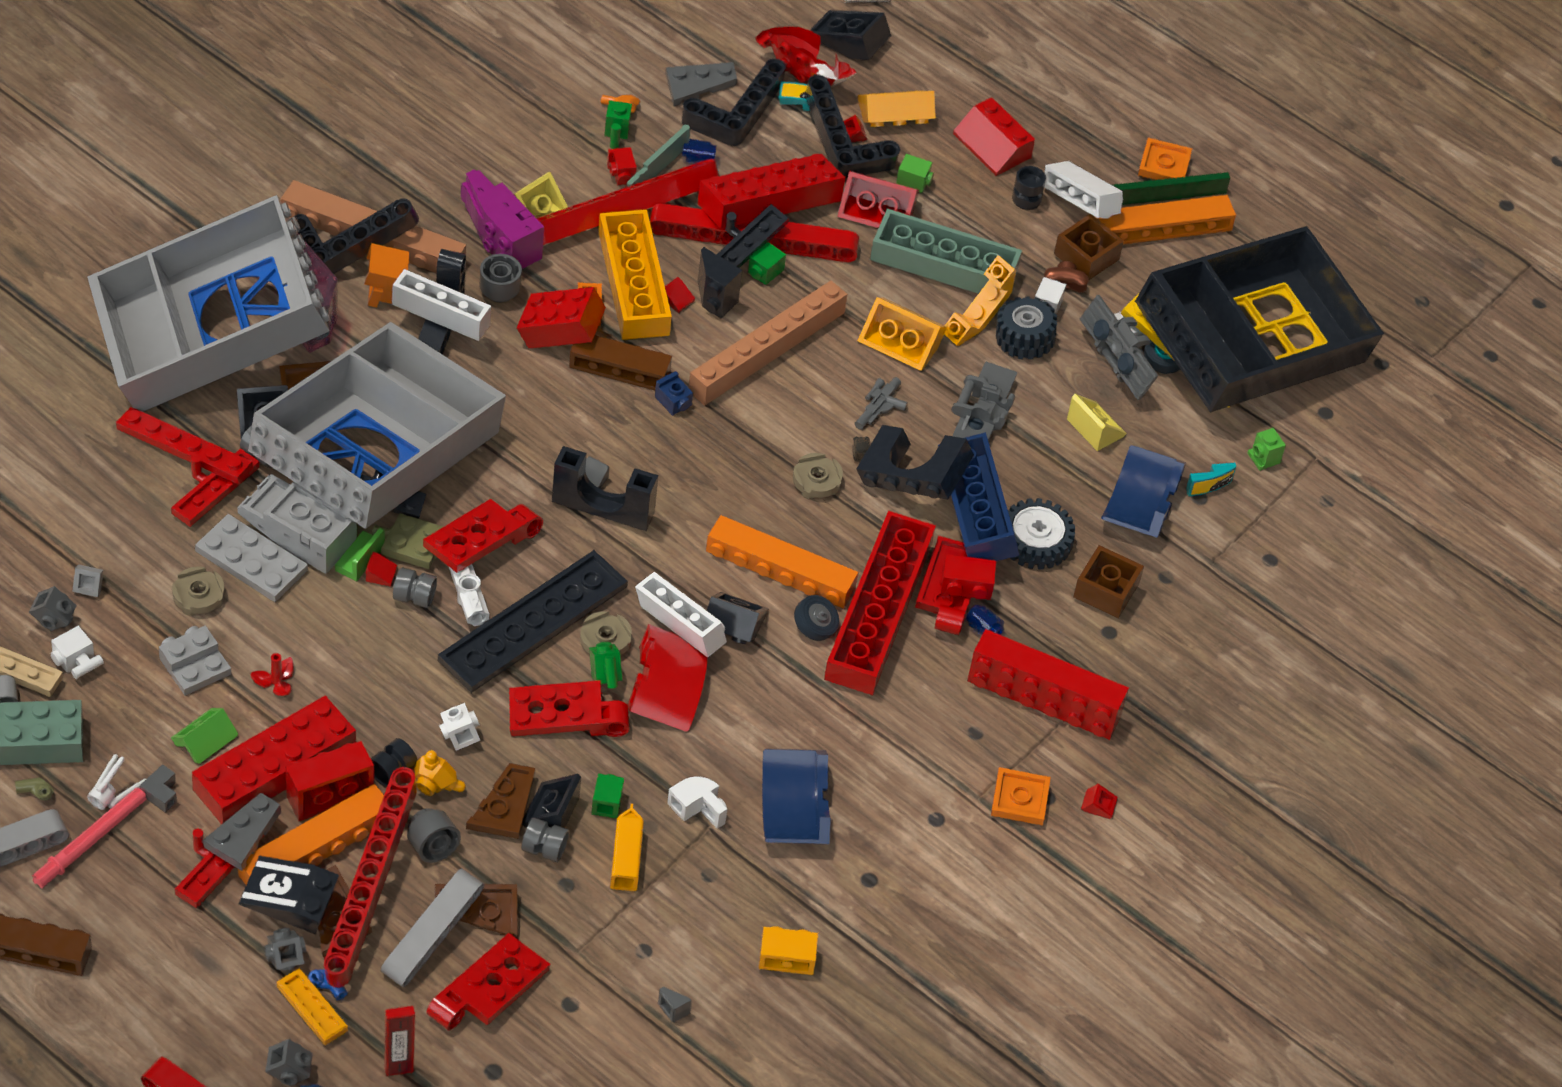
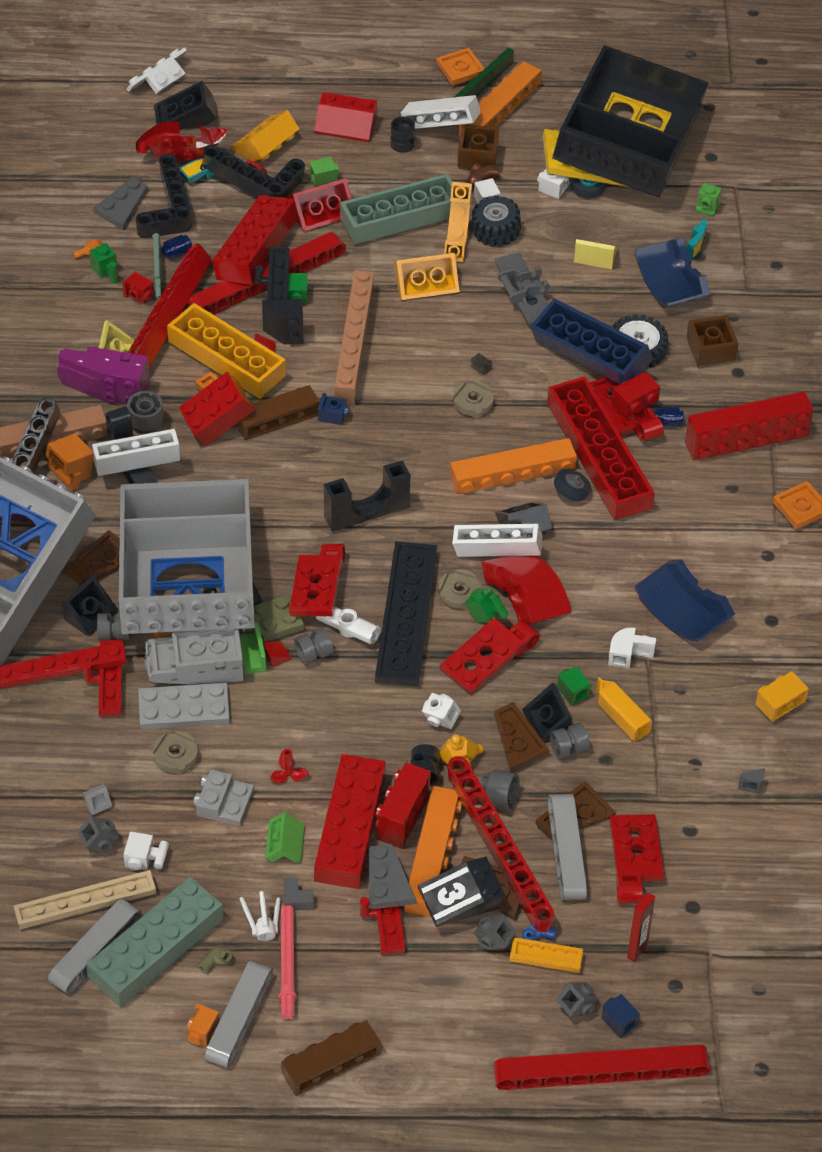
camera: 35 degrees left, 0 degrees up
dark grey piece [855,377,908,430] -> none
black arch [856,425,974,500] -> none
dark grey piece [1080,295,1158,400] -> none

